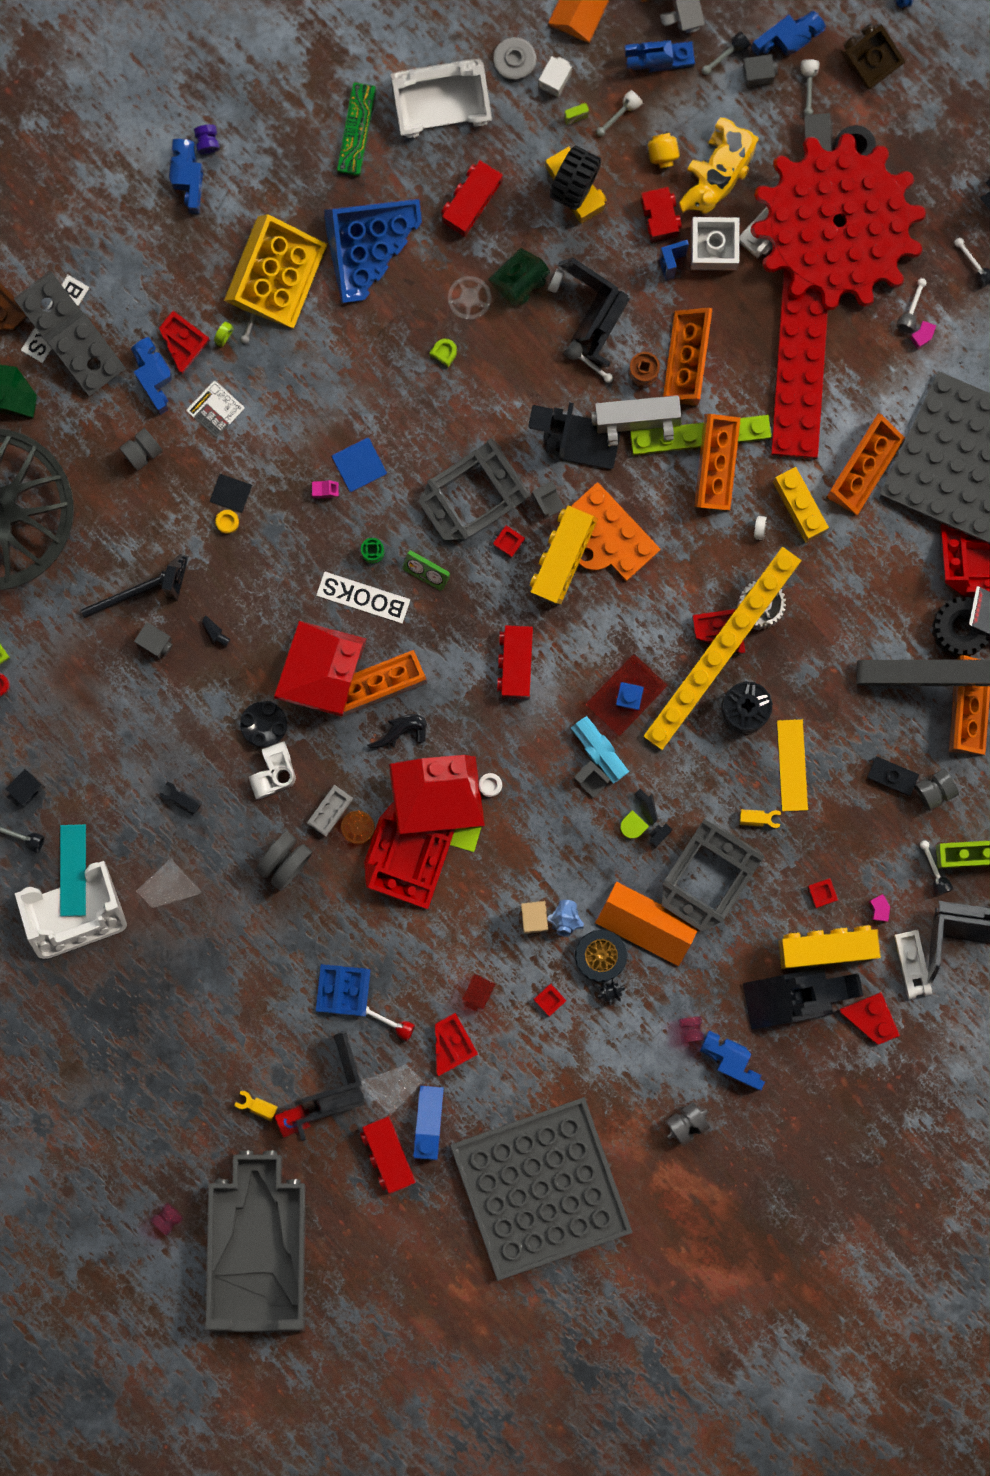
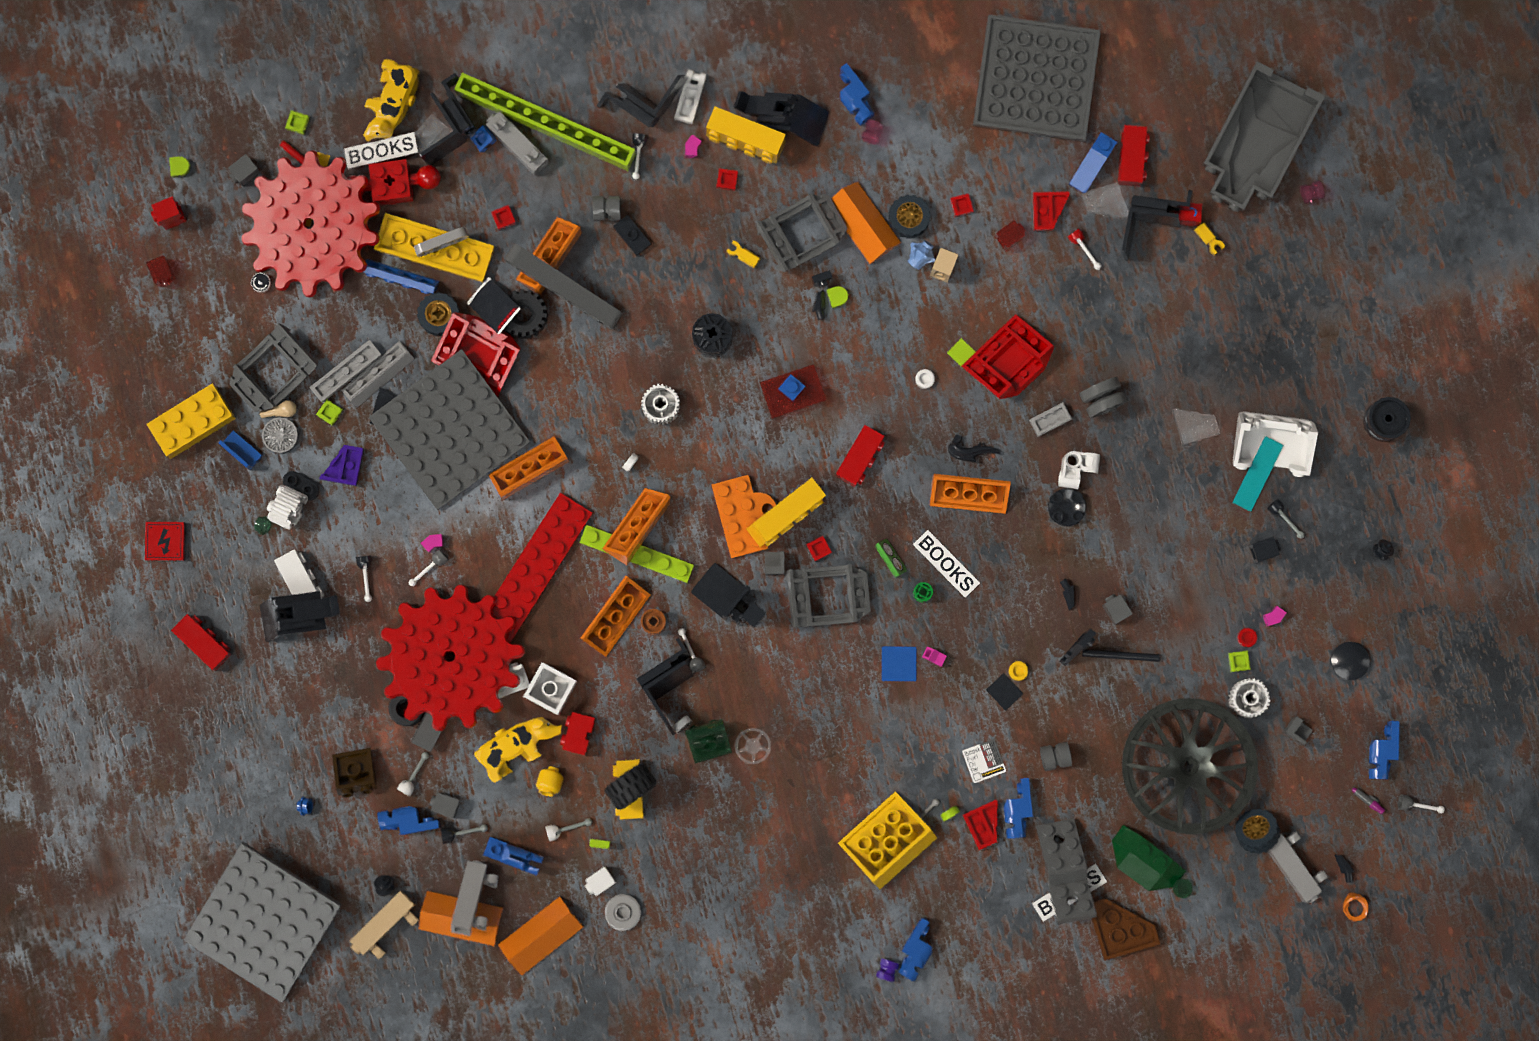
camera: 155 degrees left, 0 degrees up
black bar [159,782,202,816] -> none
red slope [274,621,367,716] -> none
blue slope [316,964,371,1016] -> none
blue slope [324,199,422,303] -> none
green tile [337,82,376,176] -> none
clear orange wheel [341,811,375,845] -> none
red slope [389,755,485,834] -> none
white windscreen [391,59,492,138] -> none
lime tile [429,339,457,367] -> none
red brick [441,160,503,237] -> none
medium azure piece [571,716,629,784] -> none
dark grey panel [574,760,610,798] -> none
light grey brick [591,396,681,446] -> none
black wheel [597,979,625,1005] -> none
yellow plate [644,547,802,750] -> none
blue panel [658,240,689,281] -> none
flat silver wheel [666,1102,710,1146] -> none
red wing [692,609,746,654] -> none
yellow brick [773,467,829,543] -> none
yellow sticker [777,719,808,811] -> none
red wing [839,992,900,1045] -> none

